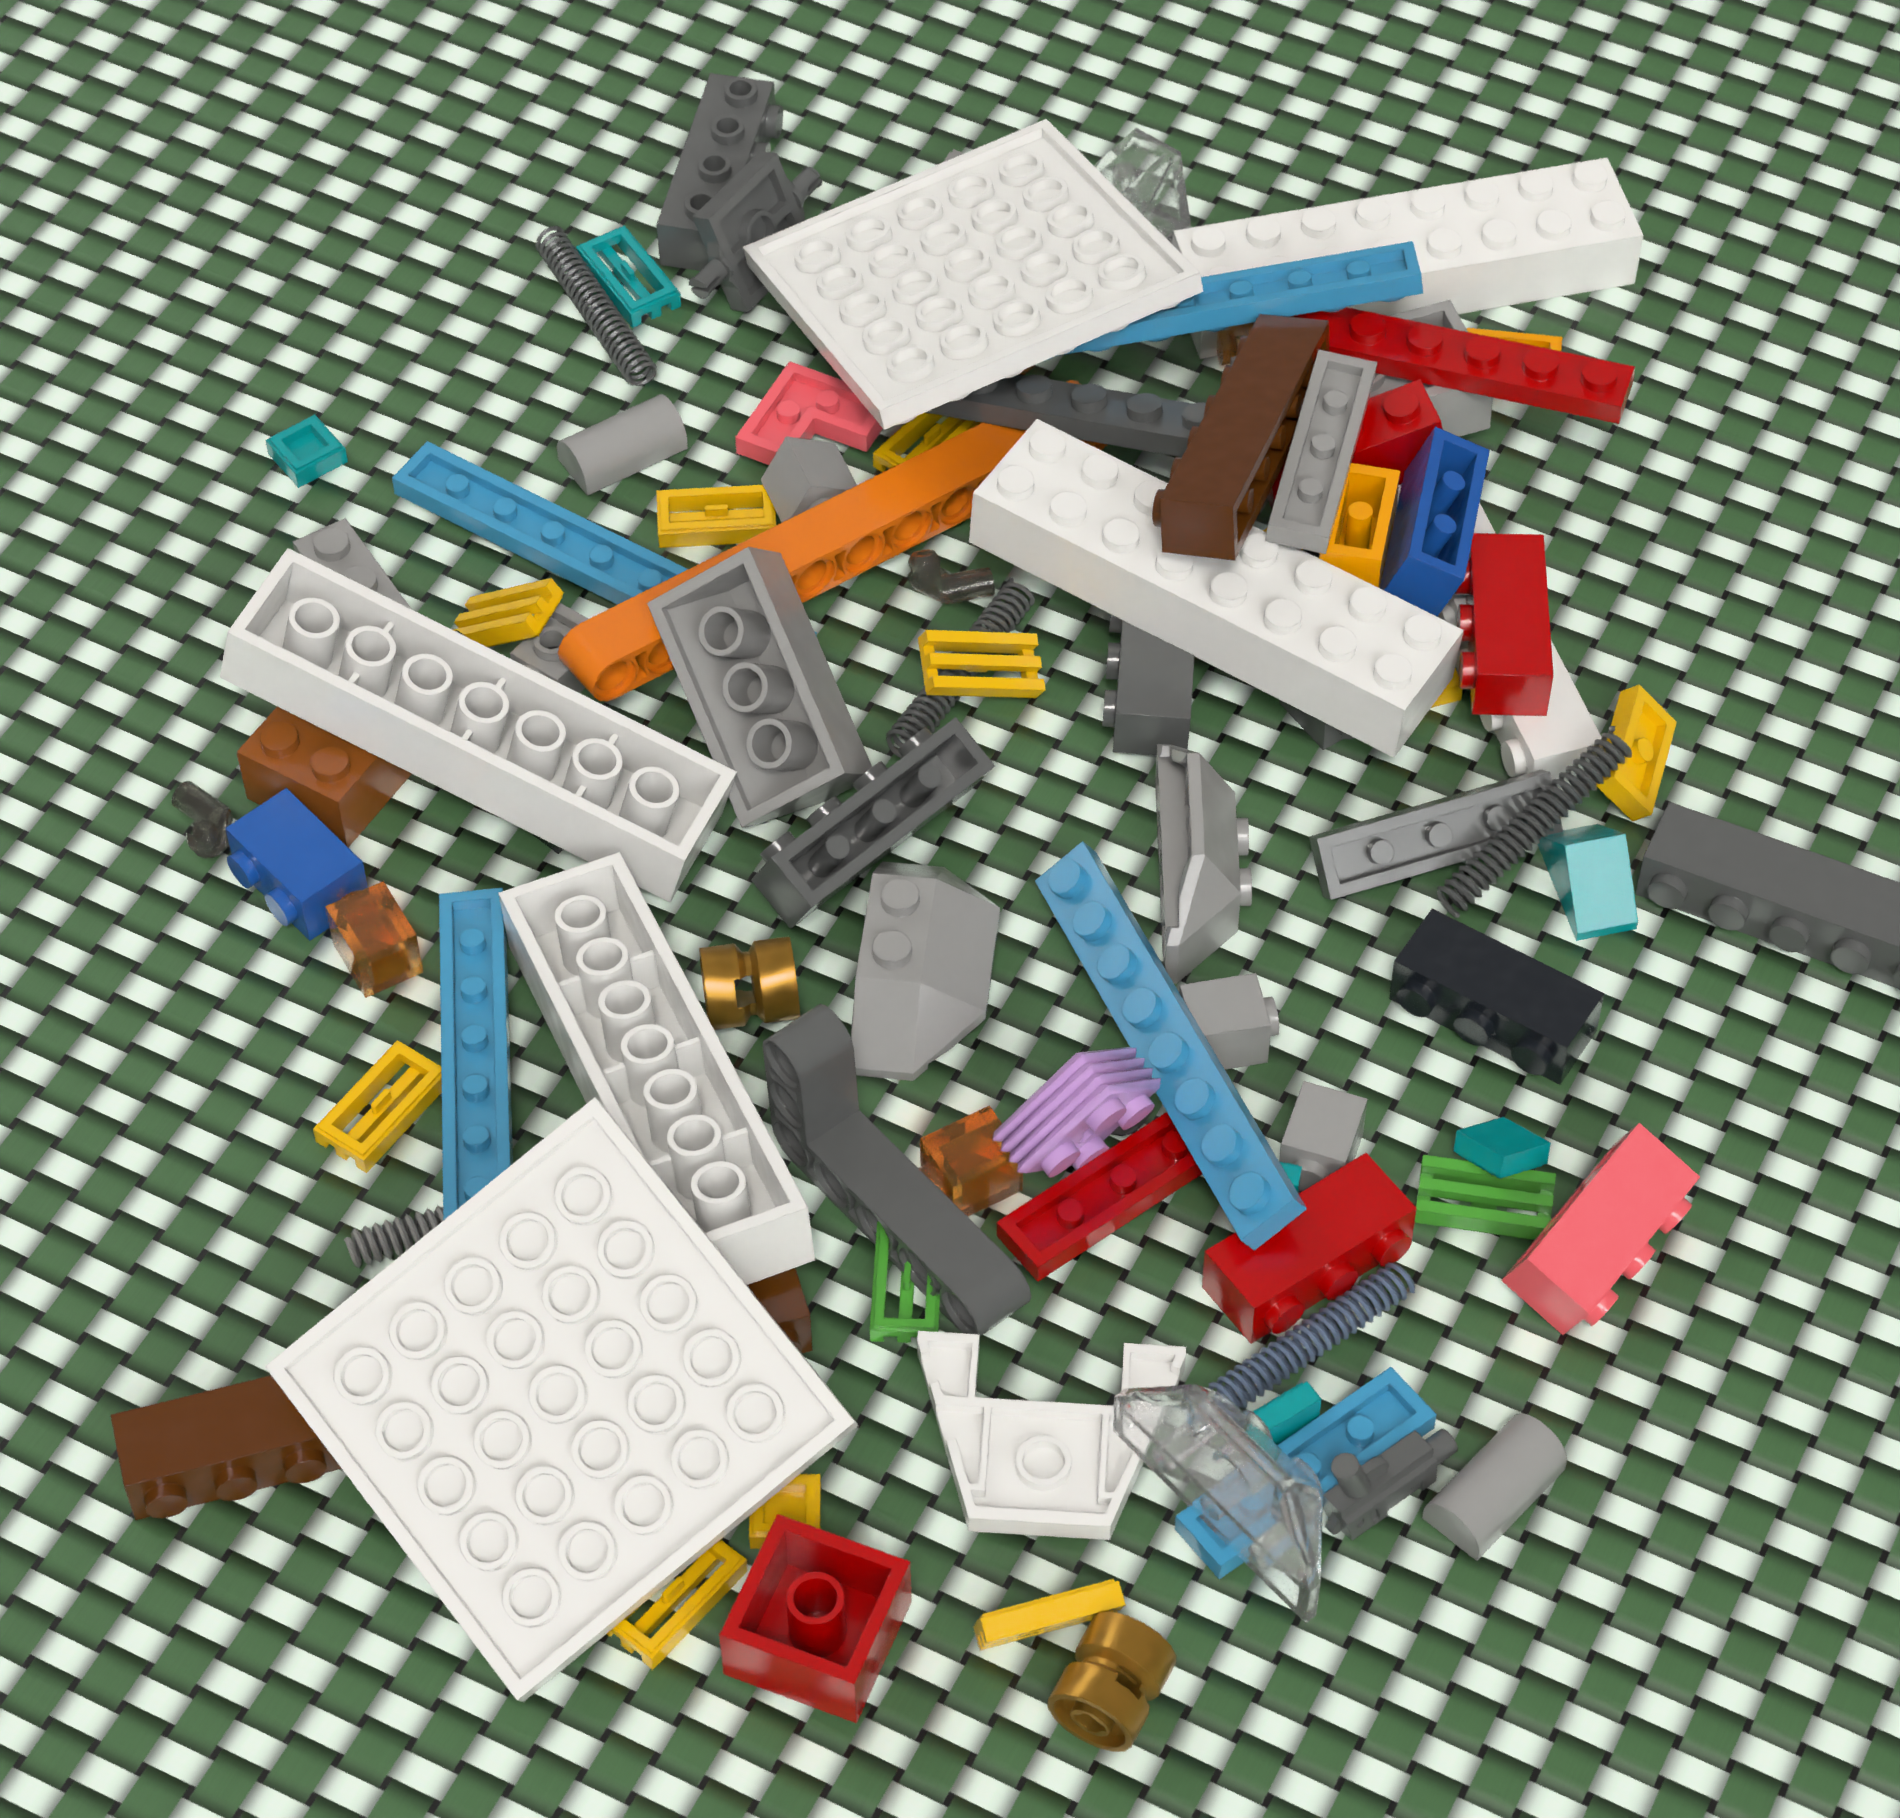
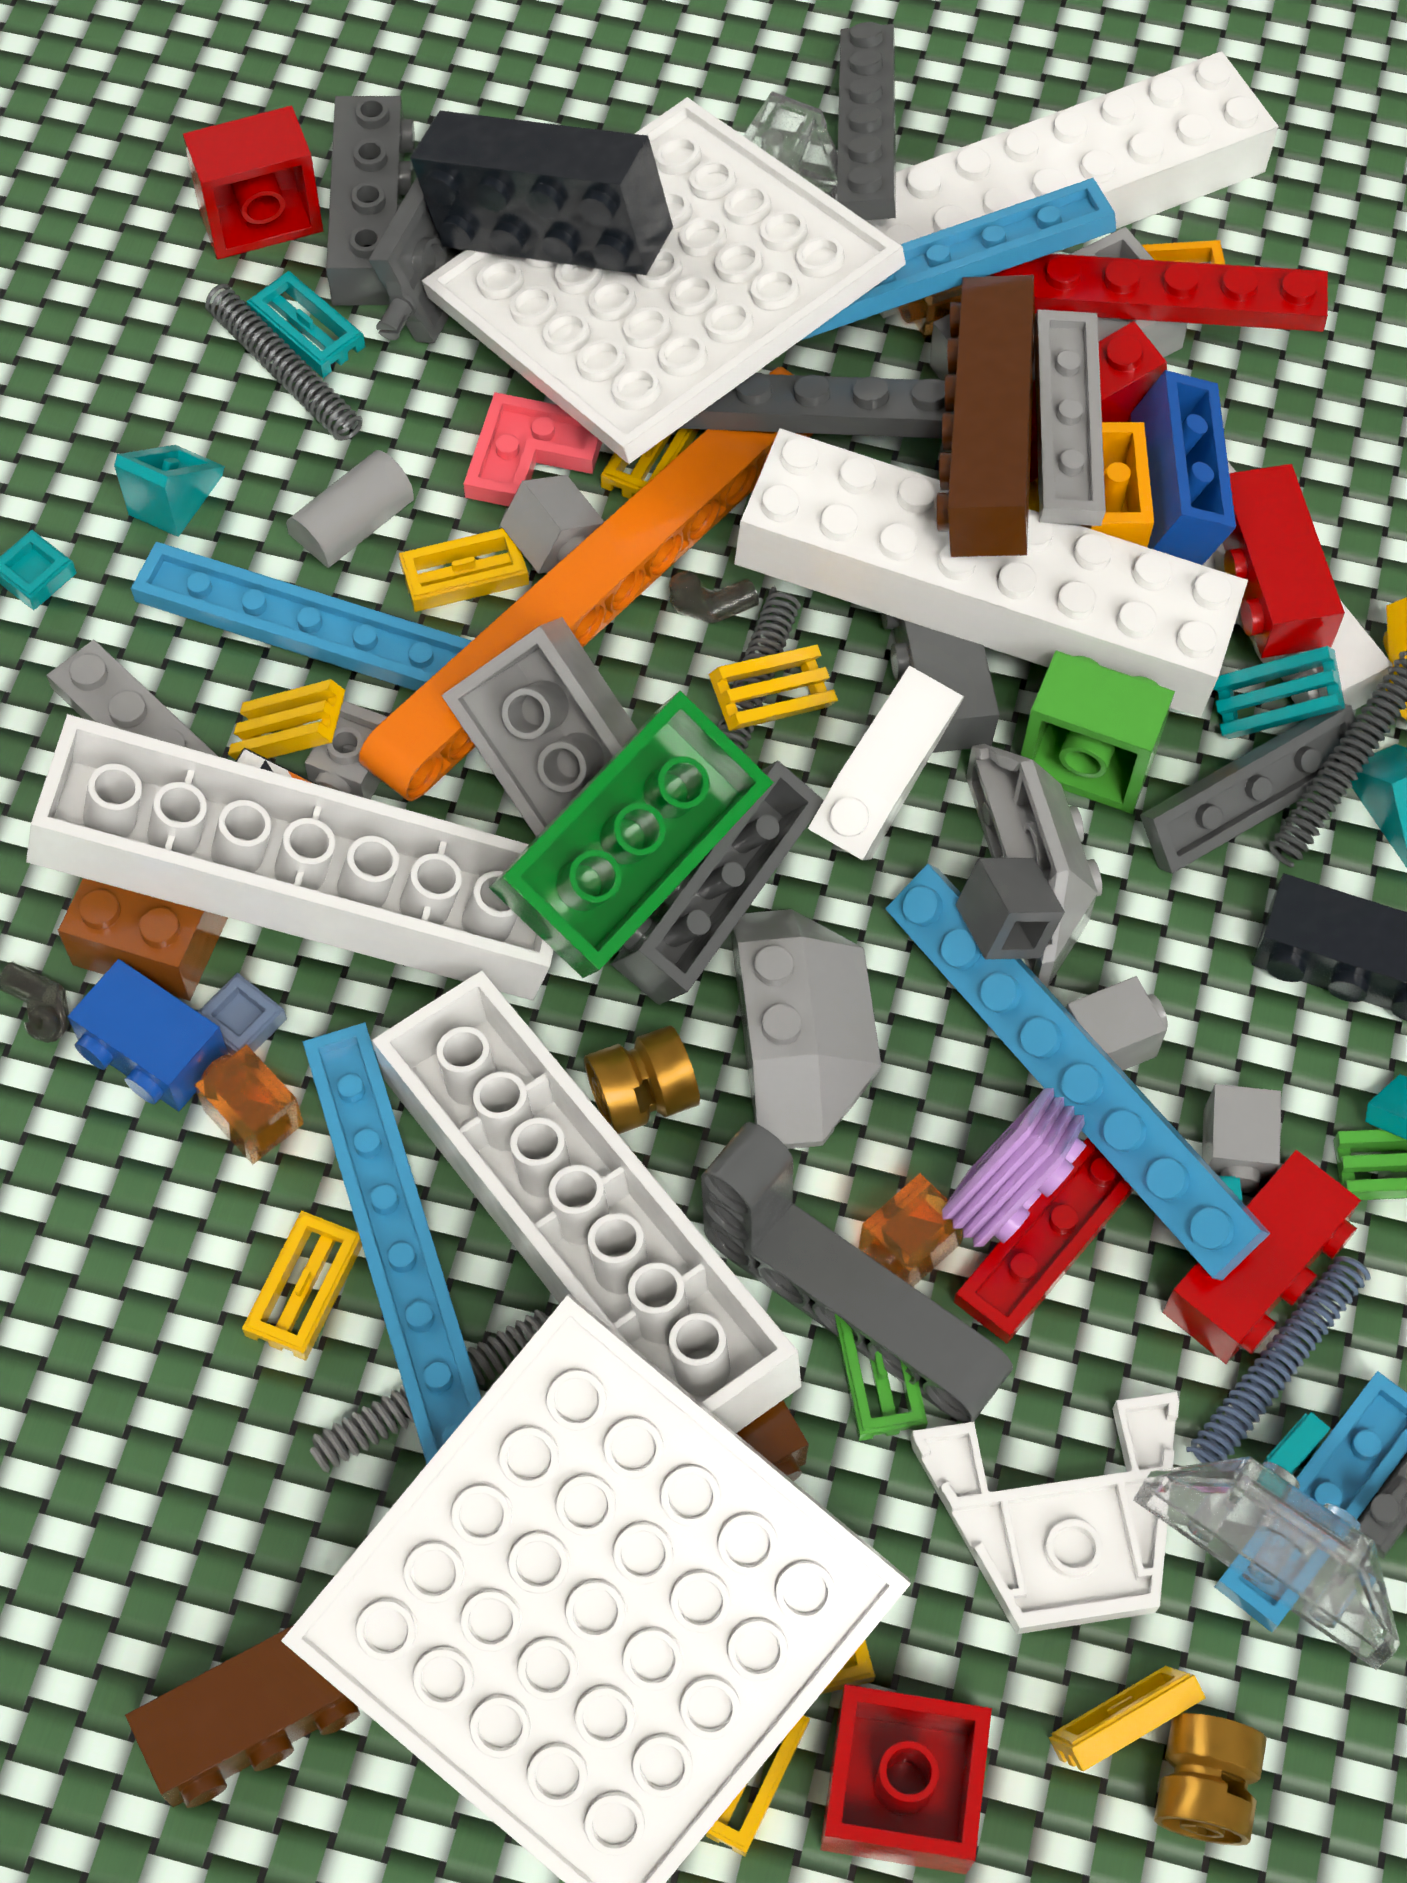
camera: 15 degrees left, 10 degrees up
none -> teal slope [114,445,225,537]
none -> red brick [183,105,324,260]
none -> sand blue tile [198,972,287,1064]
none -> black brick [410,110,673,275]
none -> green brick [488,691,774,978]
none -> white slope [808,666,964,860]
none -> dark grey plate [837,22,896,221]
none -> dark grey brick [955,858,1065,959]
none -> bright green brick [1021,650,1175,814]
none -> teal tile [1213,646,1346,739]

